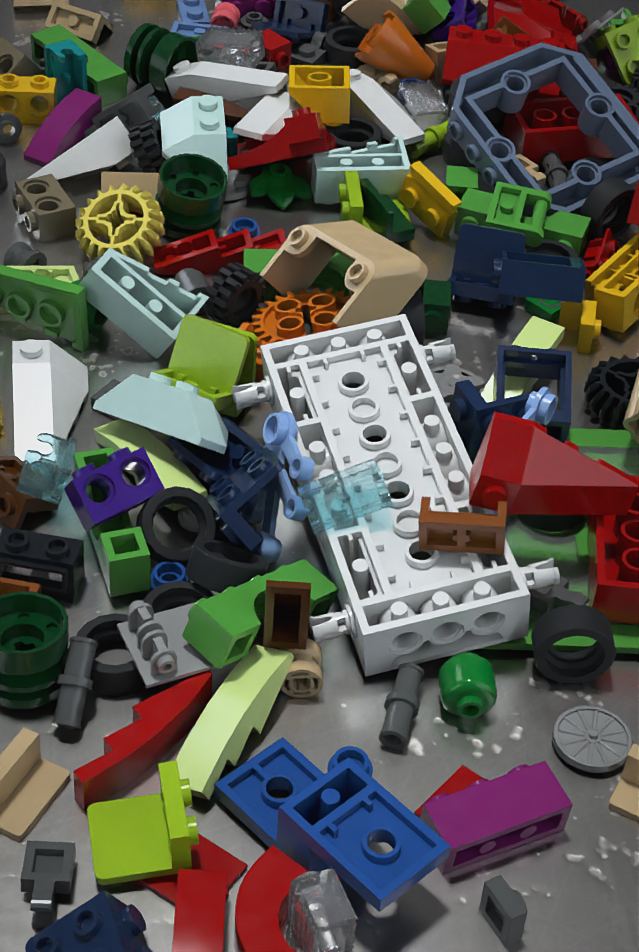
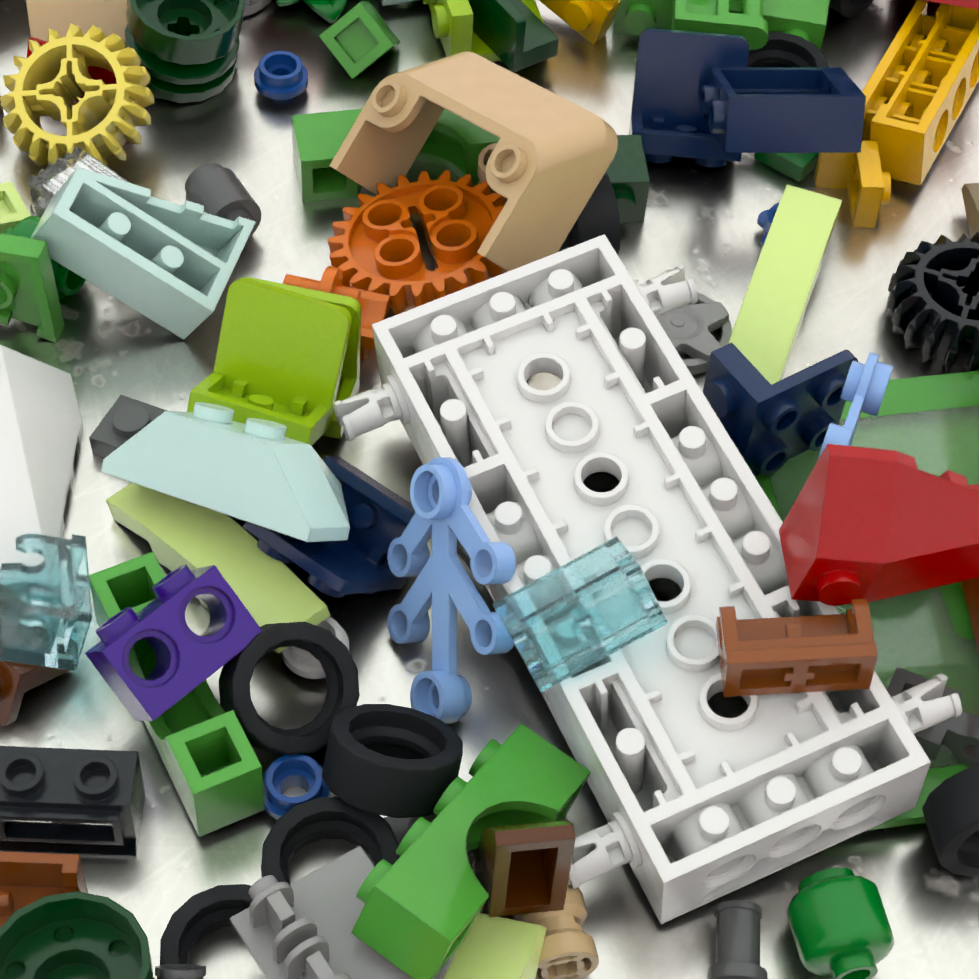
camera: 10 degrees left, 10 degrees up
red slope [152,228,287,275] -> none
black tyre [203,262,267,329] -> none
dark blue bracket [206,447,285,551] -> none
dark blue window [493,345,572,443] -> none
red hinge [584,228,620,280] -> none
none -> bright green panel [319,1,401,79]

